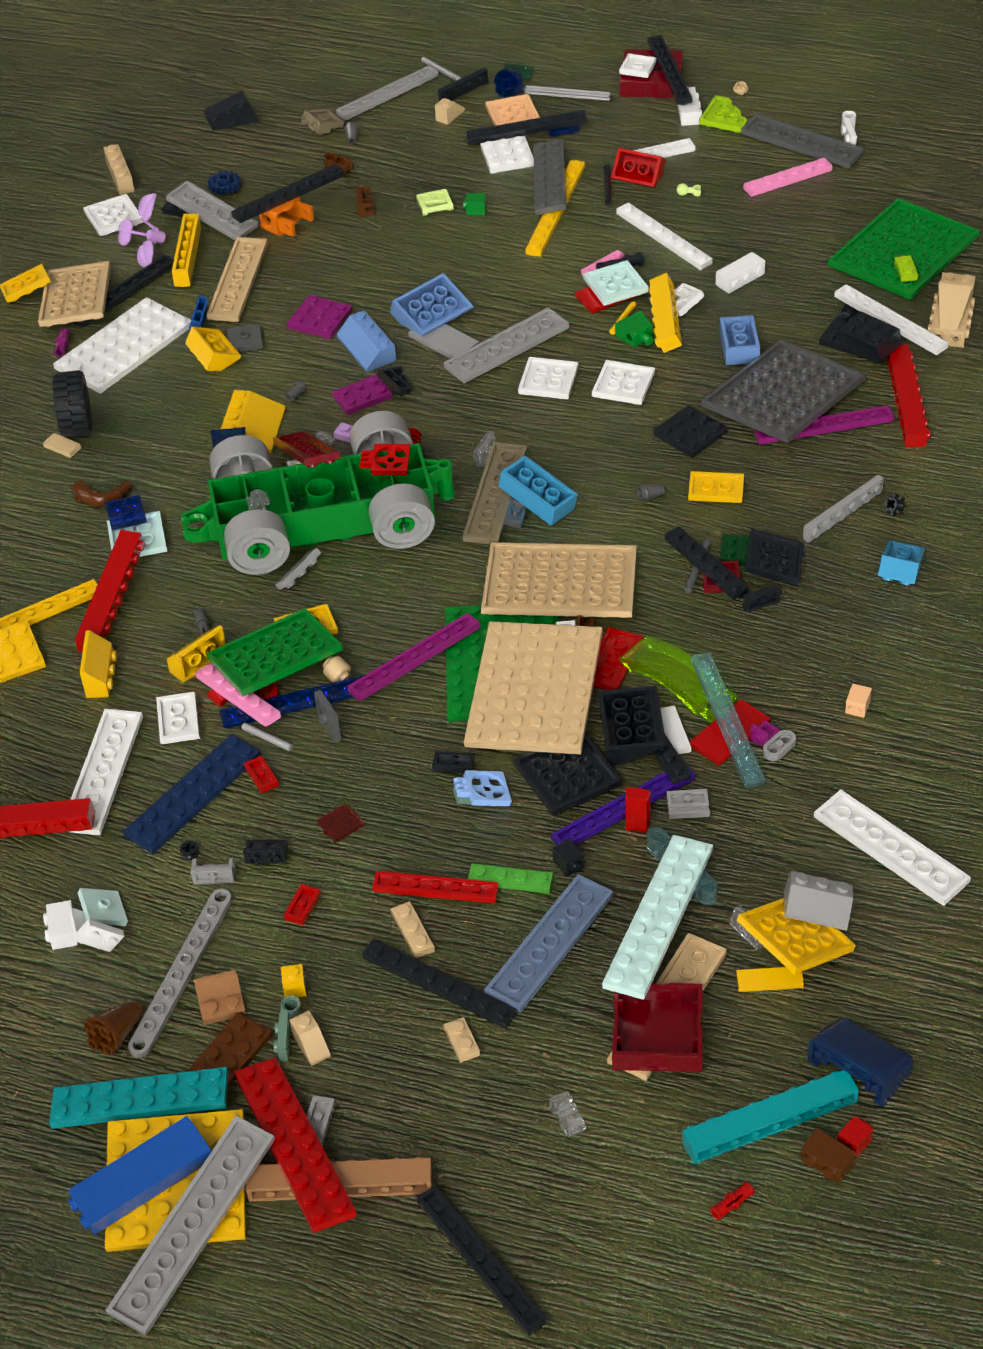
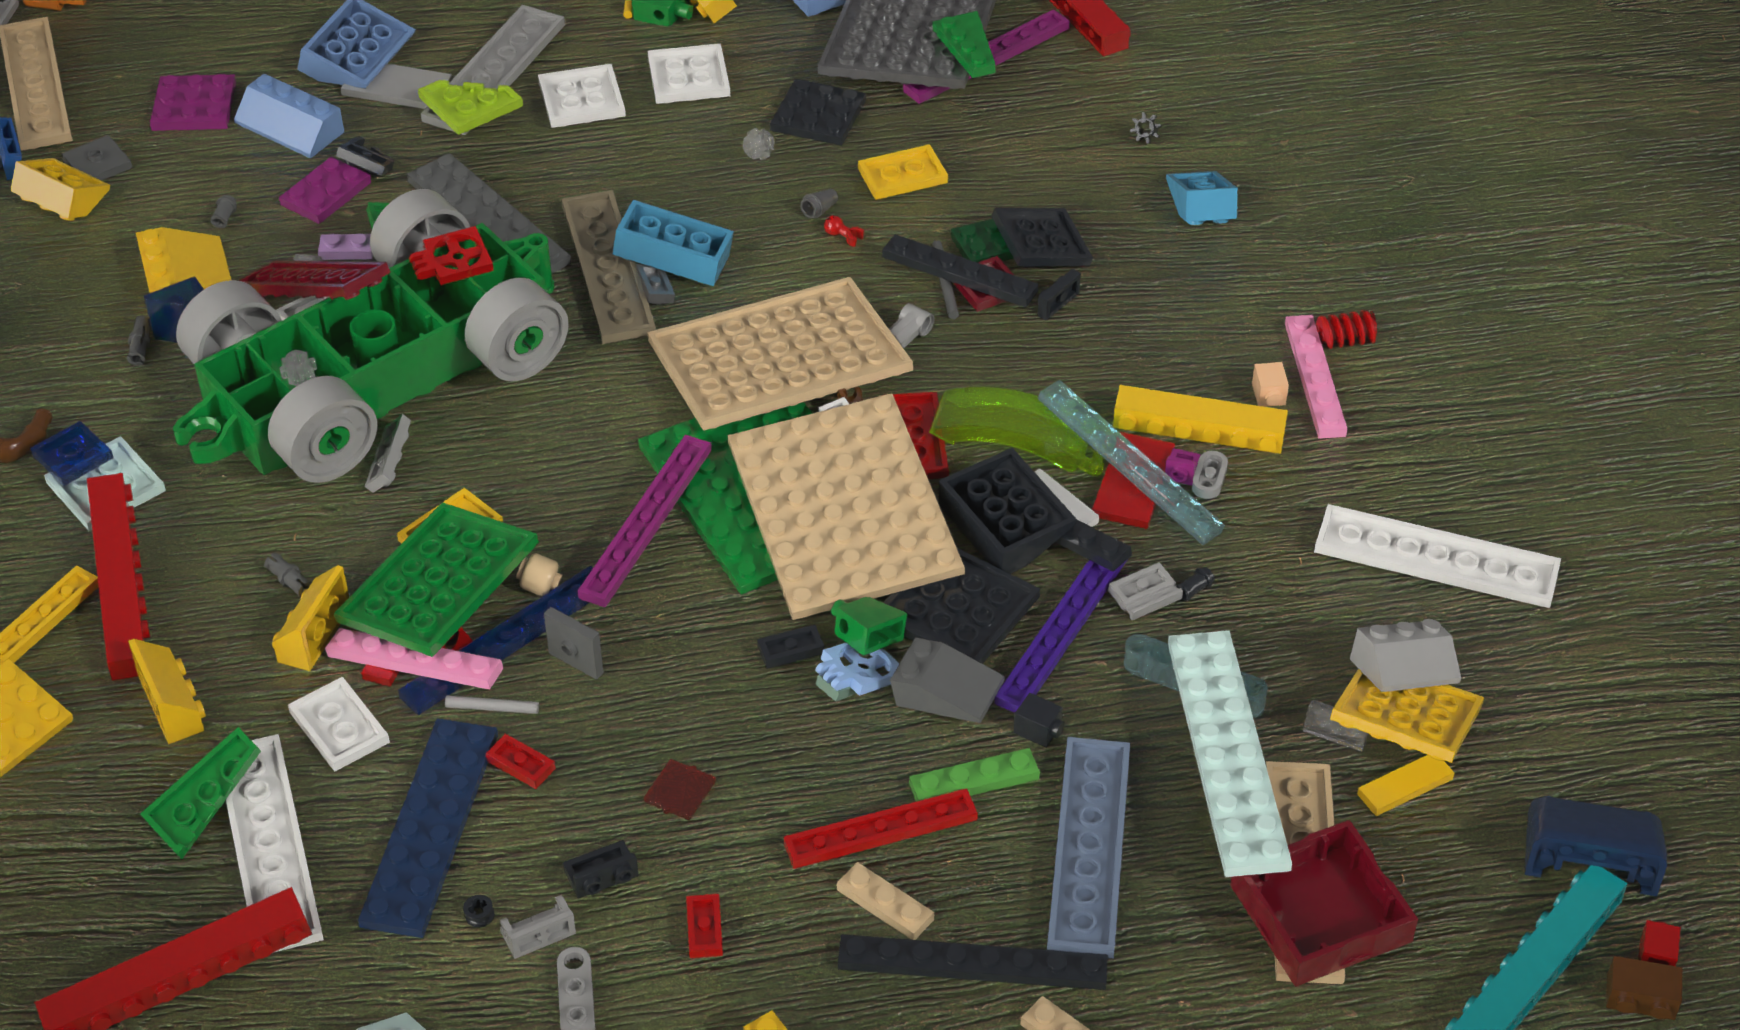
camera: 30 degrees left, 0 degrees up
clear plate [473,431,497,467] -> none
red piece [625,788,650,833] -> none
light grey plate [803,475,884,543] -> none
none -> dark grey pin [127,315,152,366]
none -> green wing [140,727,261,859]
none -> dark grey plate [407,153,571,273]
none -> lime plate [418,80,523,135]
none -> clear gear [743,127,775,161]
none -> red arm [824,215,864,247]
none -> green torso [831,597,907,655]
none -> light grey piece [889,303,934,349]
none -> dark grey slope [890,637,1005,723]
none -> green wing [932,11,995,78]
none -> yellow brick [1113,385,1288,454]
none -> black pin [1177,567,1215,601]
none -> bright pink plate [1285,315,1347,439]
none -> red piece [1316,310,1377,349]

